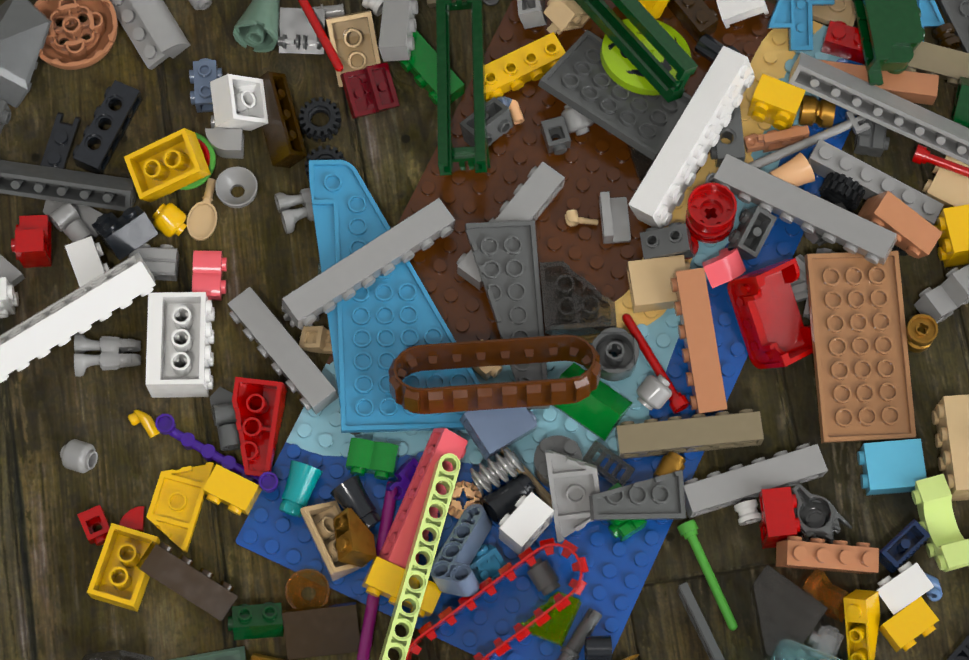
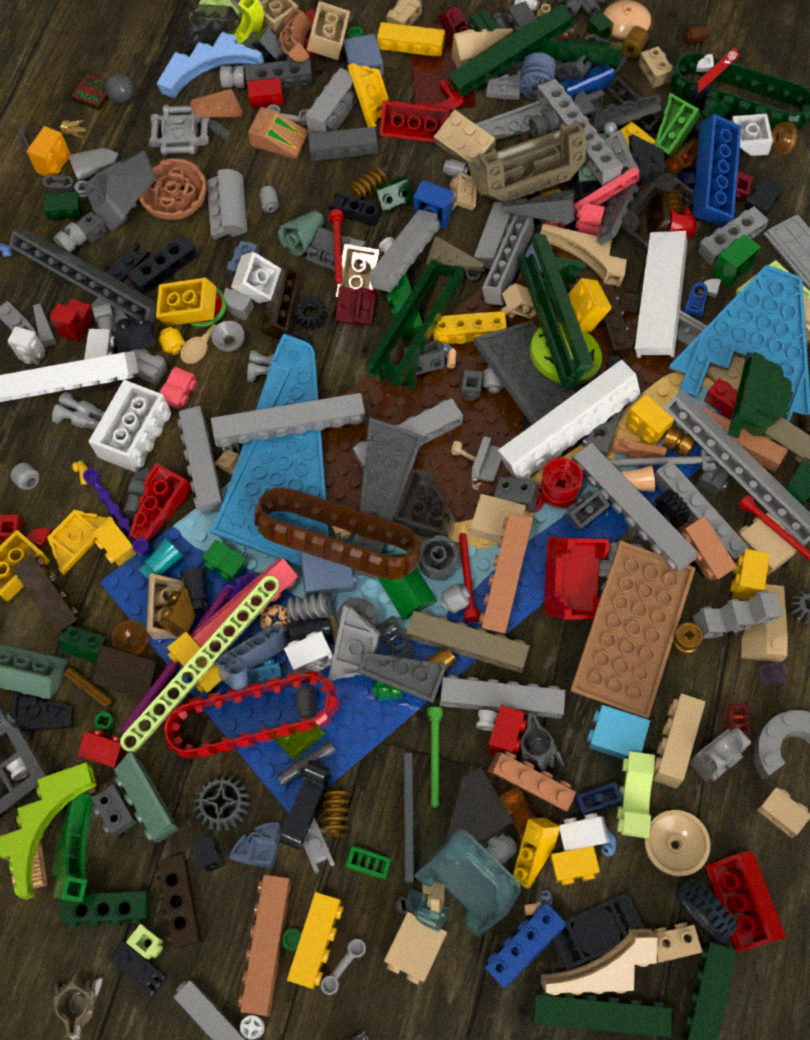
camera: 30 degrees right, 5 degrees down
coral brick [702,247,746,288] -> none

